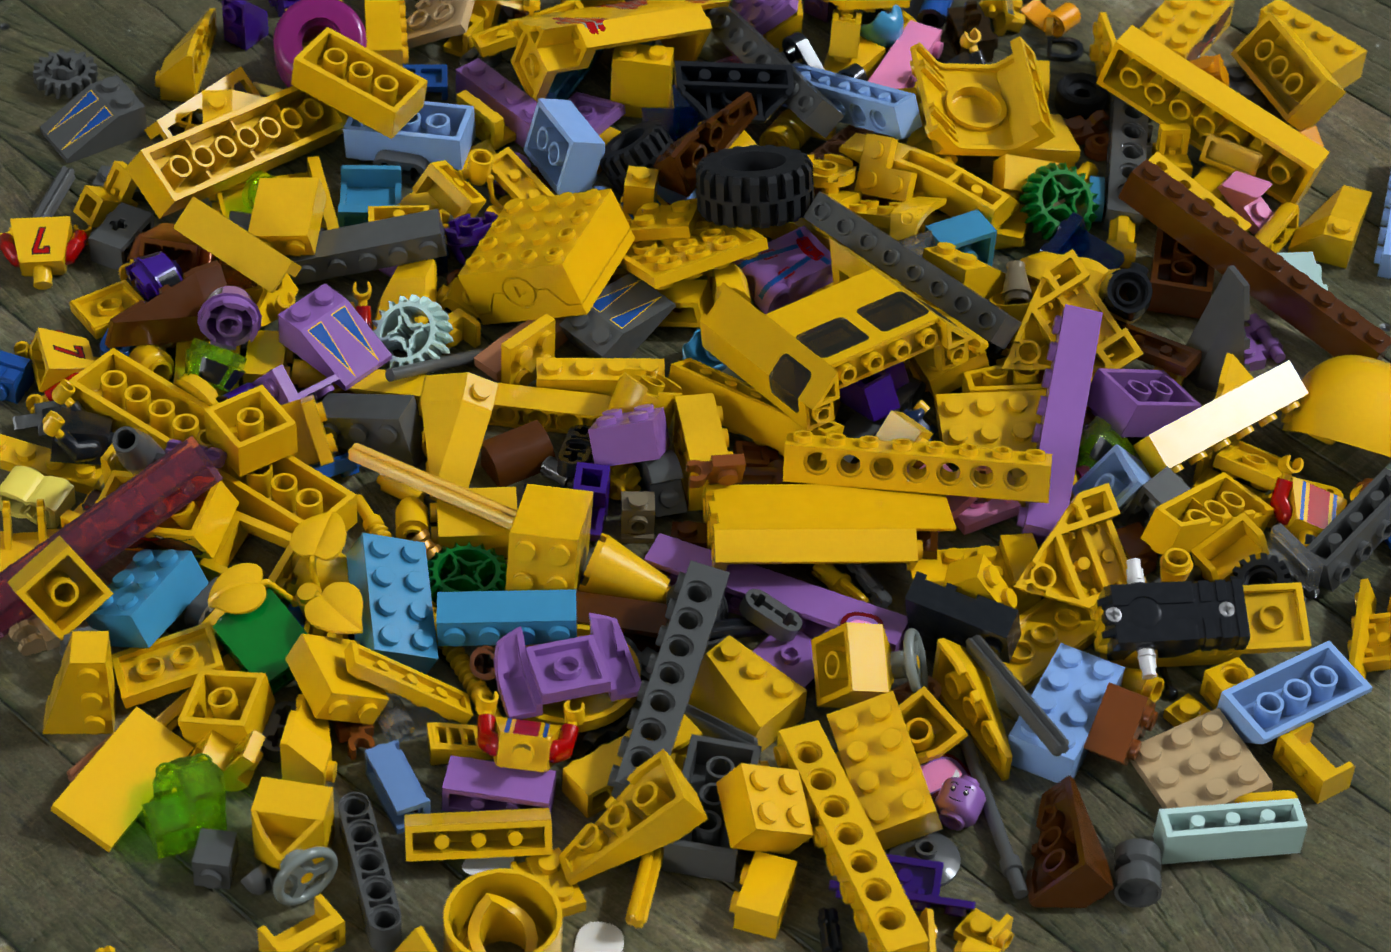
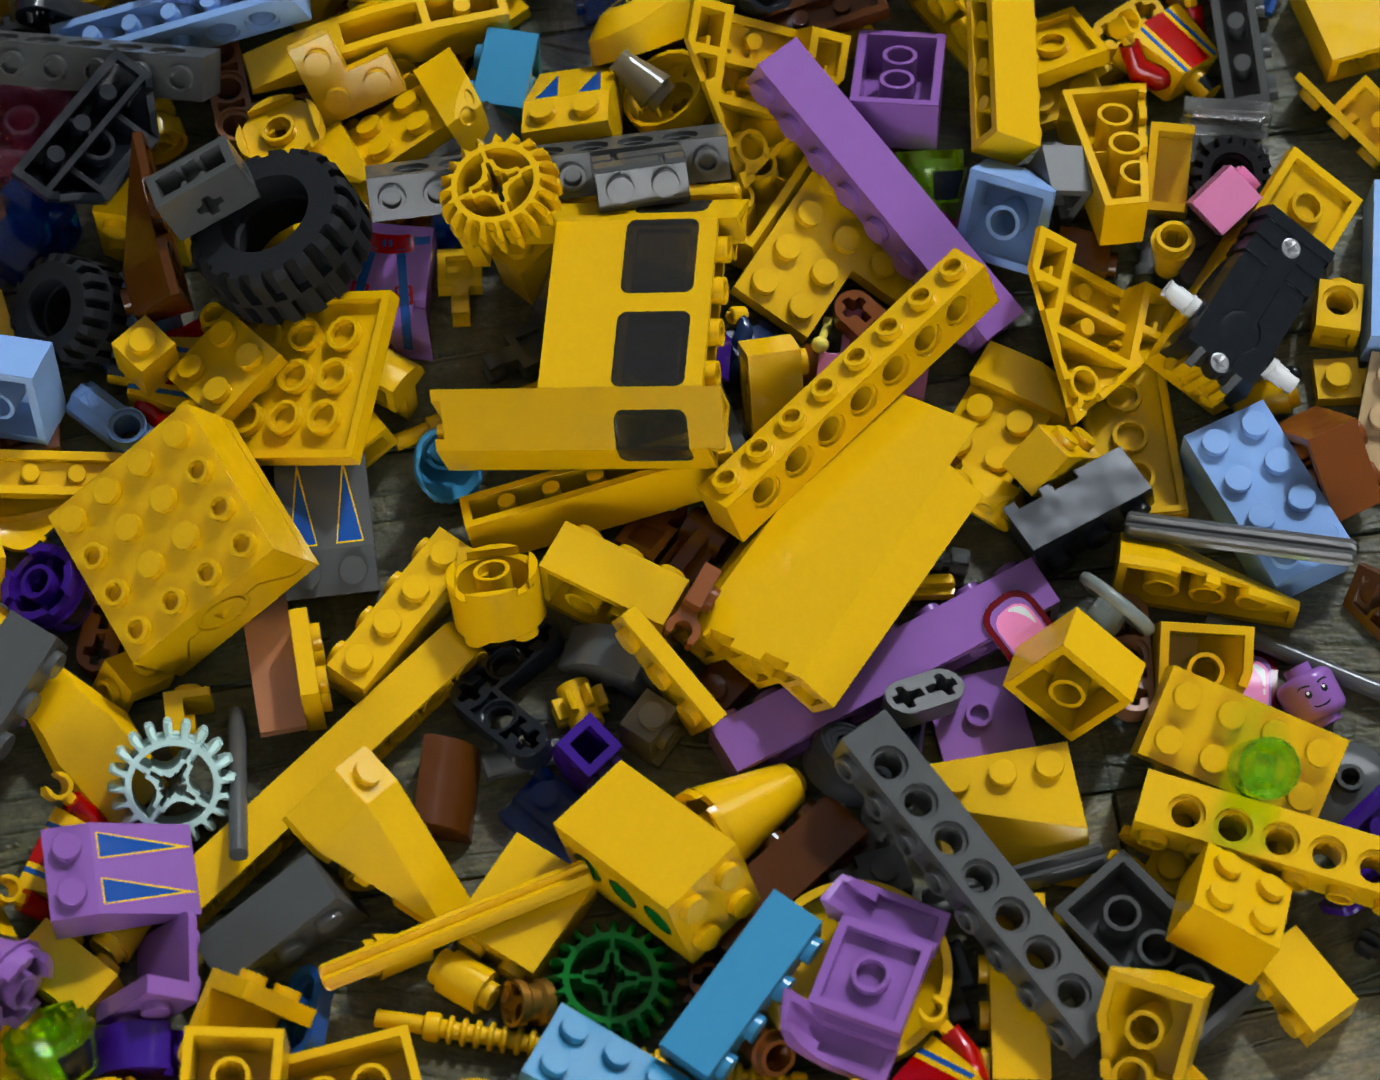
camera: 50 degrees left, 20 degrees up
medium lavender brick [588,404,670,466] -> none
none -> dark grey brick [145,134,260,241]
none -> yellow gear [438,133,563,254]
none -> dark grey brick [590,144,690,213]
none -> yellow wing [612,605,727,736]
none -> bright pink brick [1185,165,1263,235]
none -> clear neon green wheel [1227,736,1301,800]

